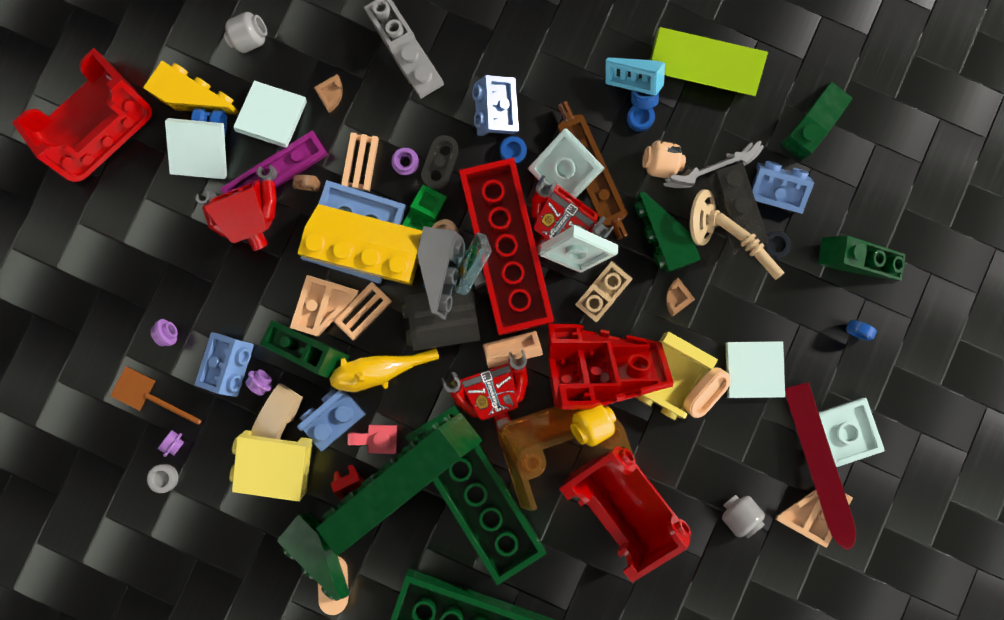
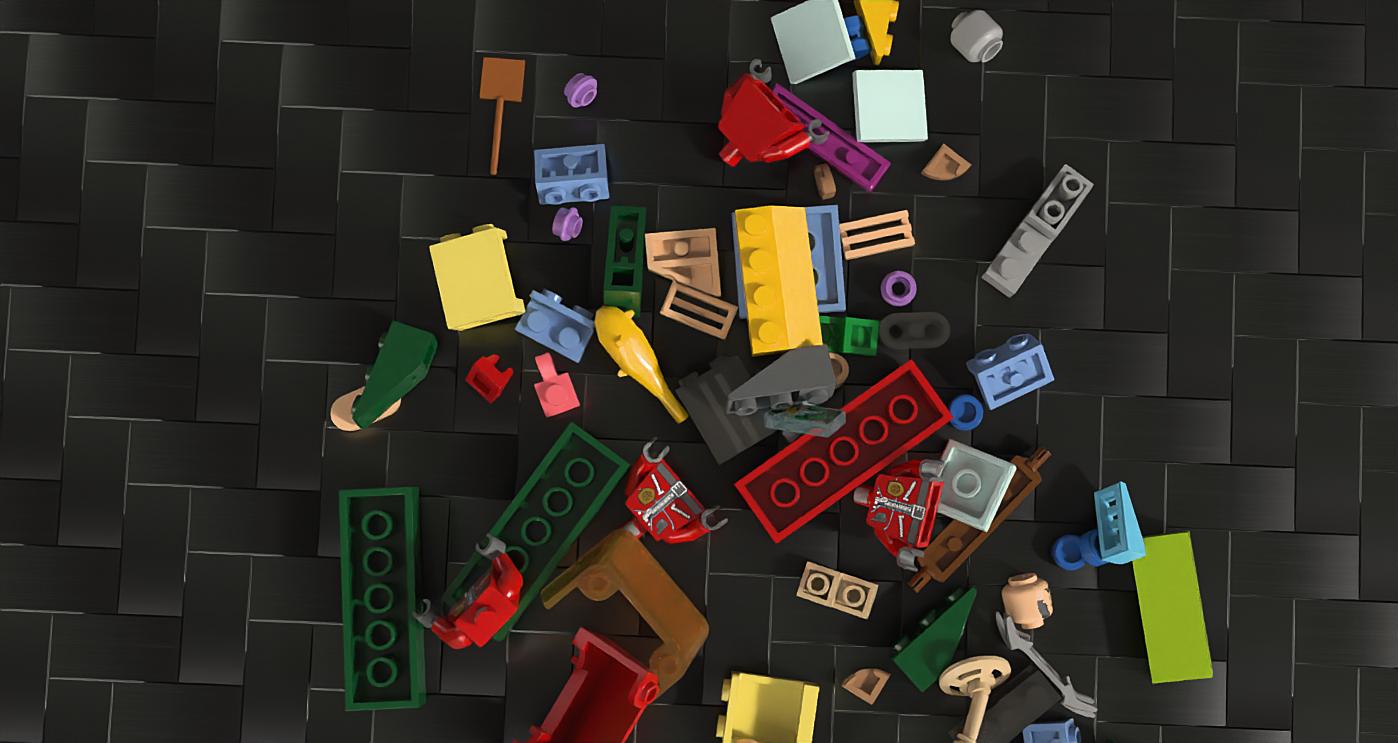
camera: 70 degrees right, 0 degrees up
light grey tile [147,464,178,493] -> none
medium lavender plate [158,430,184,457] -> none
tan slope [251,383,303,439] -> none
dark green brick [316,413,482,556] -> none
light nougat tile [483,331,543,368] -> none
light aqua tile [538,225,618,273] -> none
red wedge [548,324,674,410] -> none
yellow head [570,404,616,447] -> none
none -> red torso [412,533,523,649]

